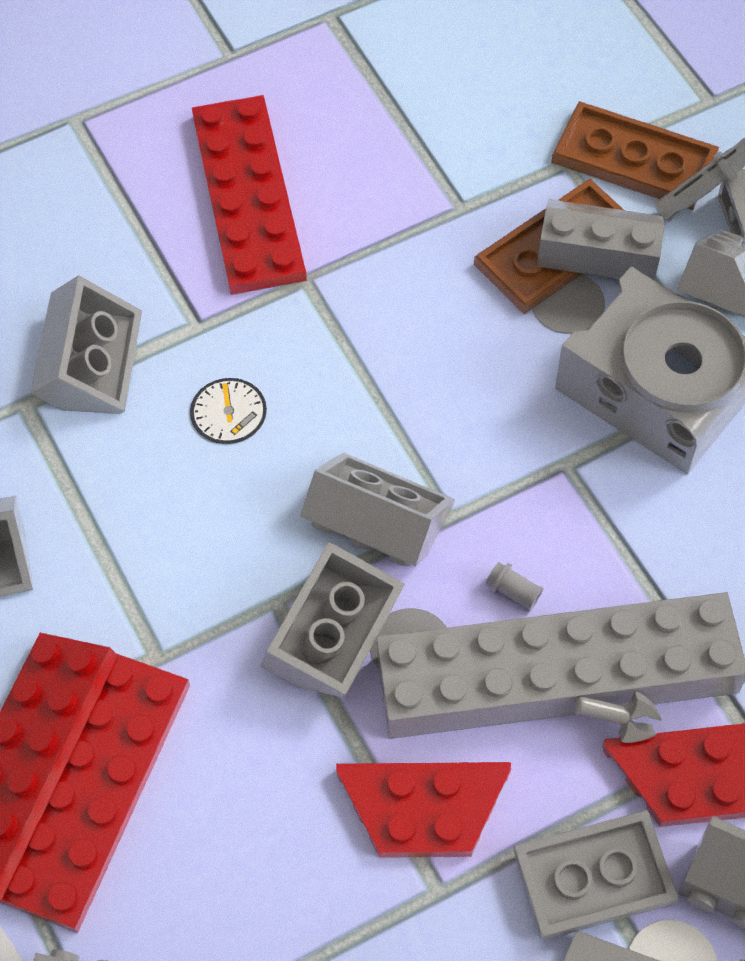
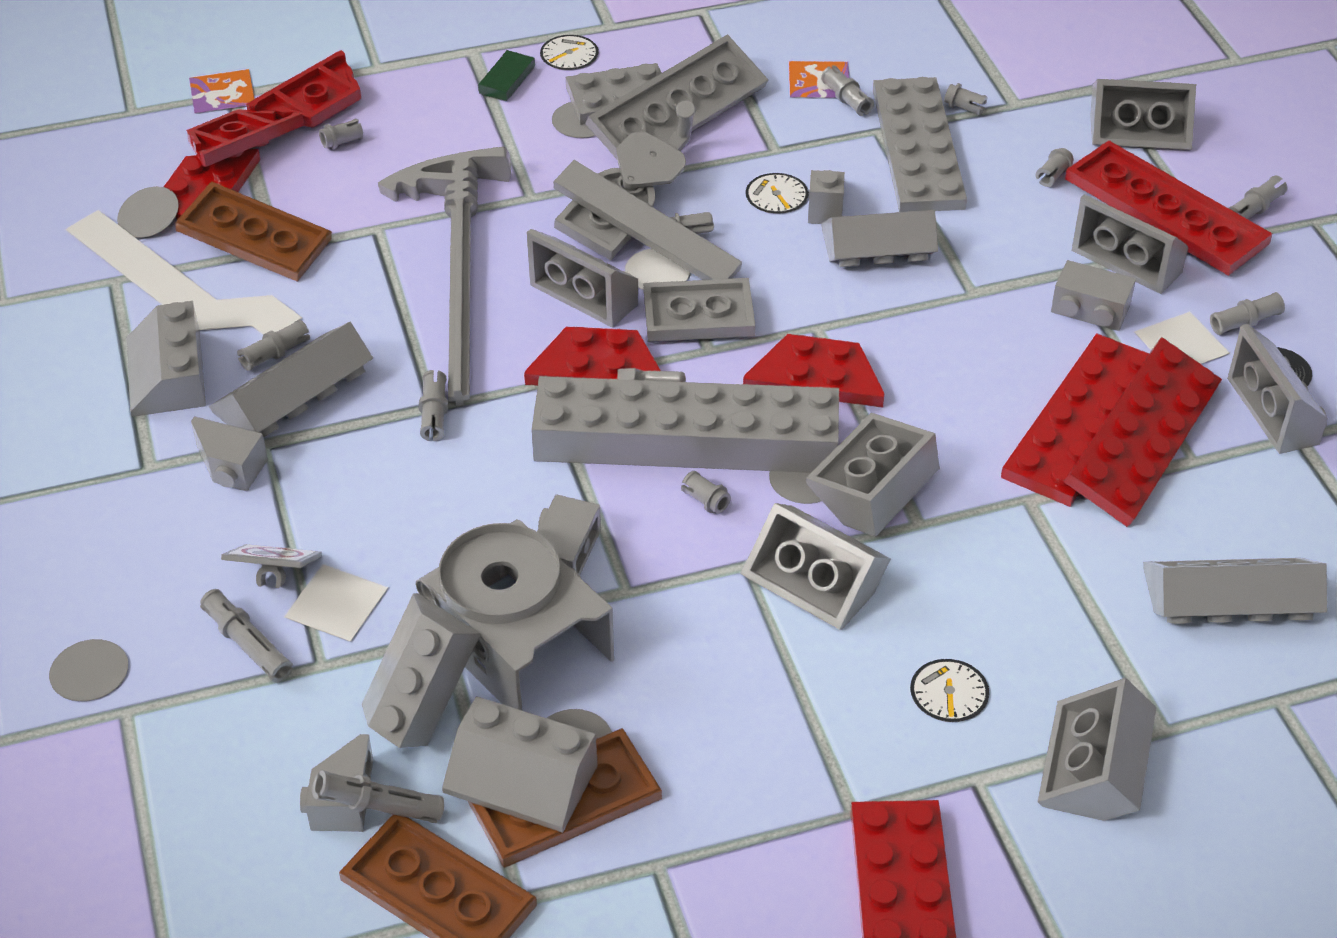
camera: 170 degrees left, 15 degrees down
none -> light grey brick [537,494,601,575]

